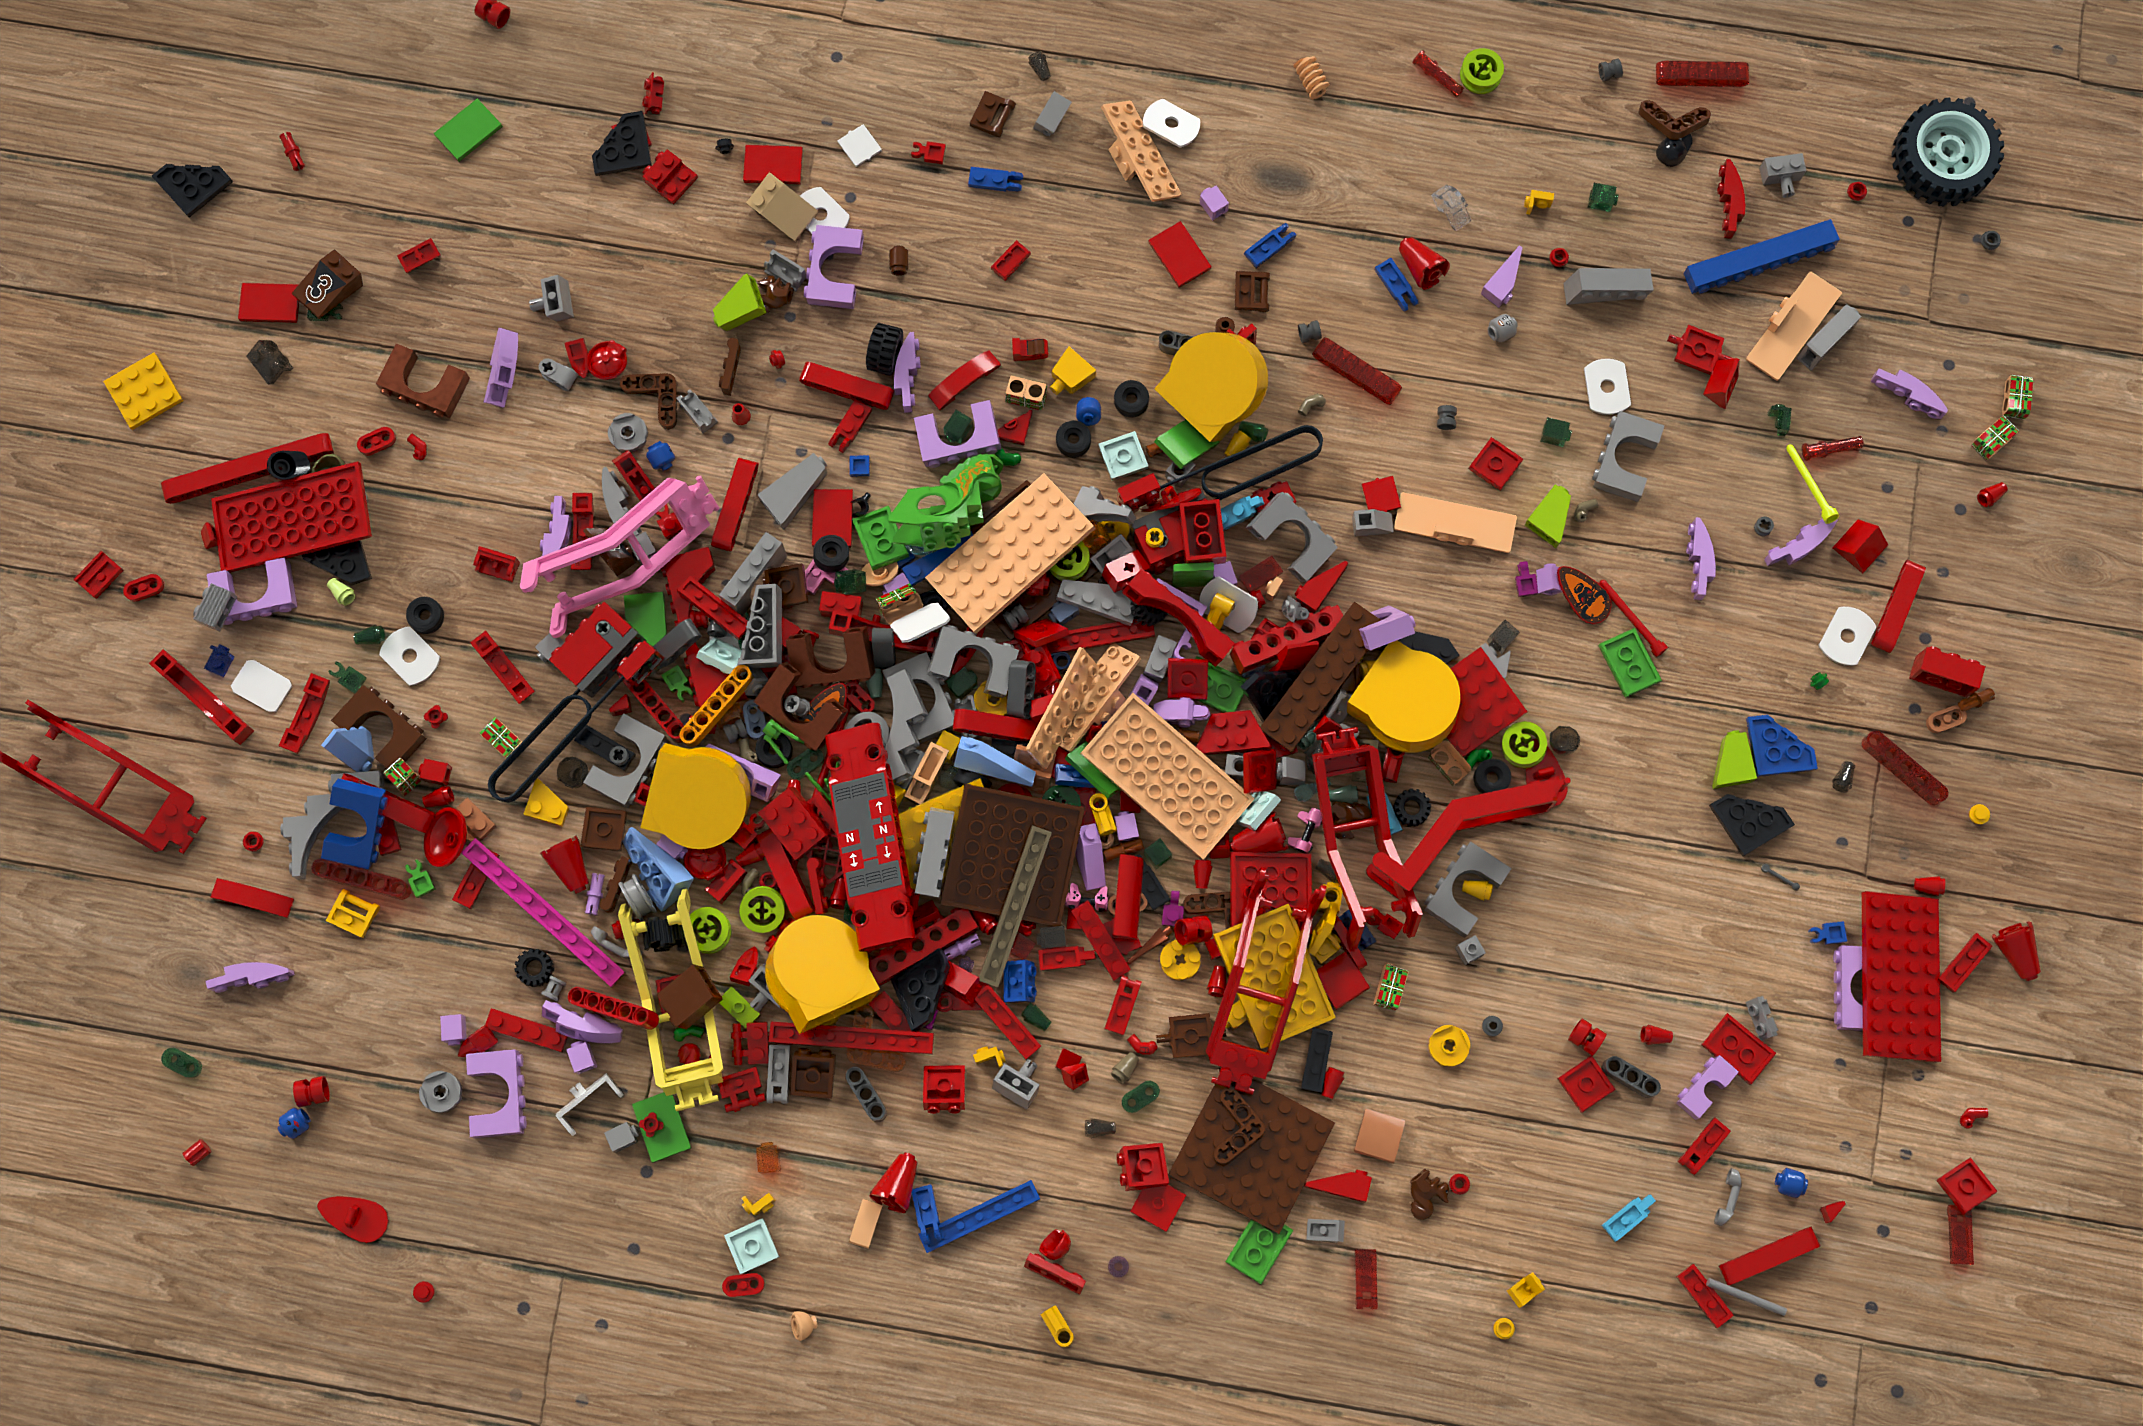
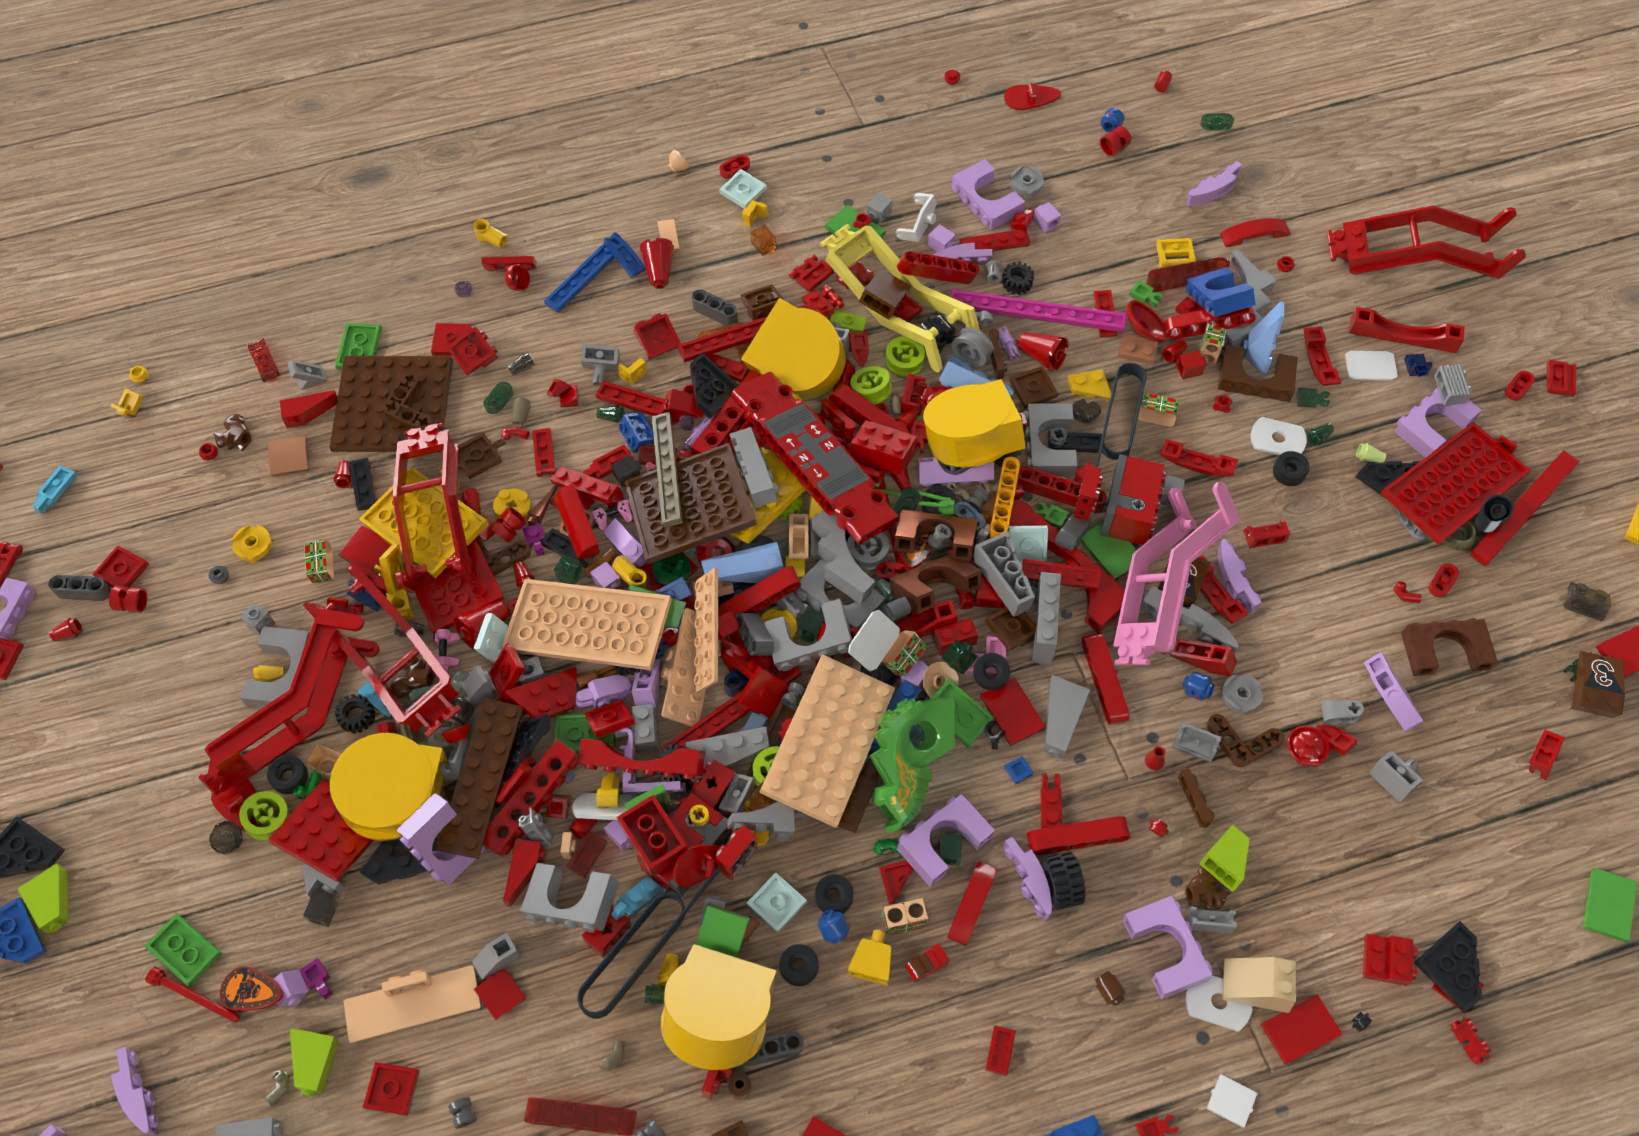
camera: 150 degrees right, 15 degrees down
light grey plate [767,1045,791,1104] -> none

